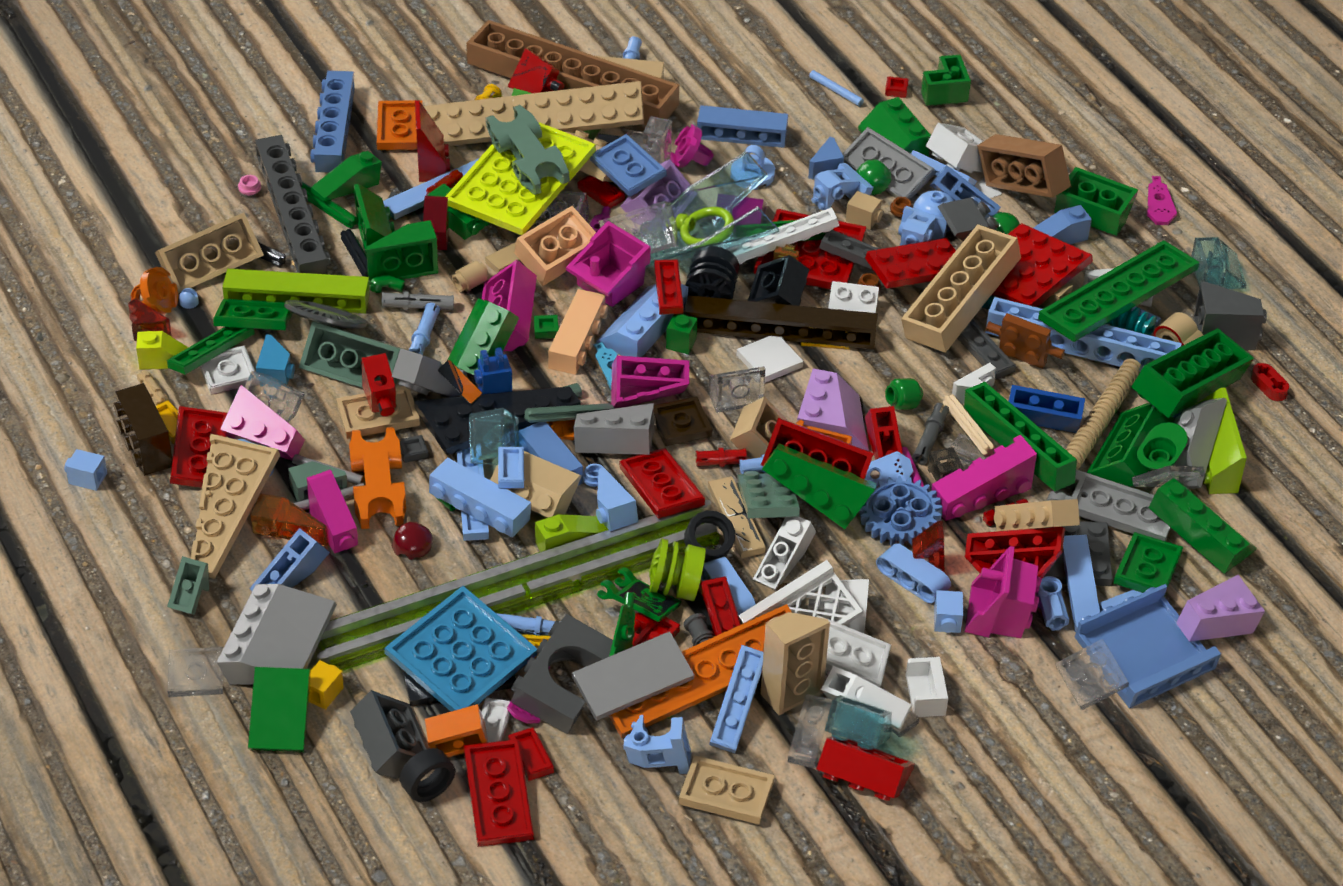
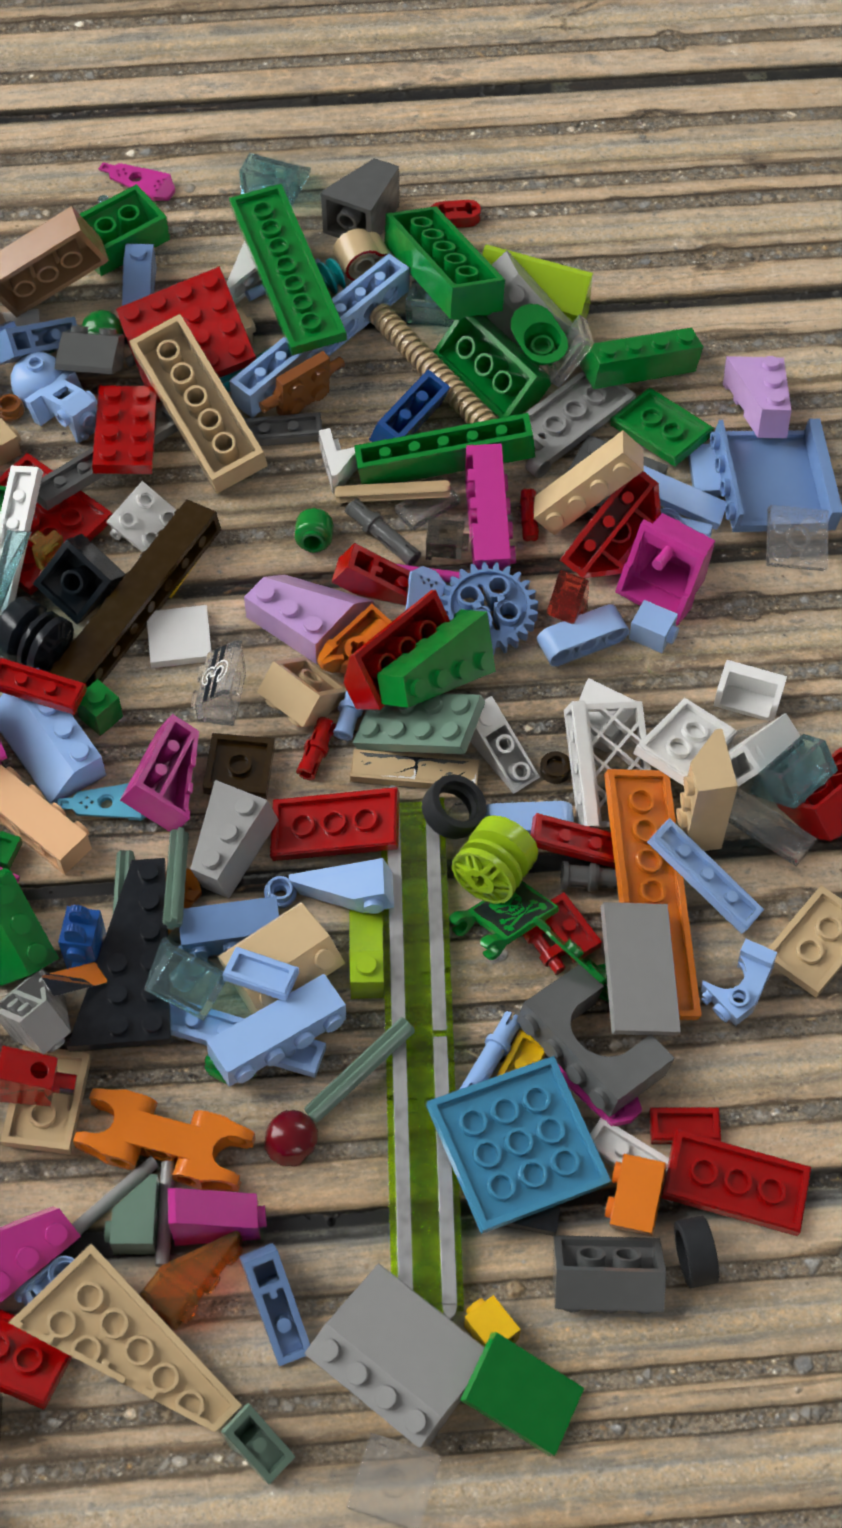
camera: 65 degrees left, 15 degrees up
dark grey tile [399,435,429,463] -> none
dark orange plate [857,273,881,290] -> none
none -> sand green axle [304,1017,415,1123]

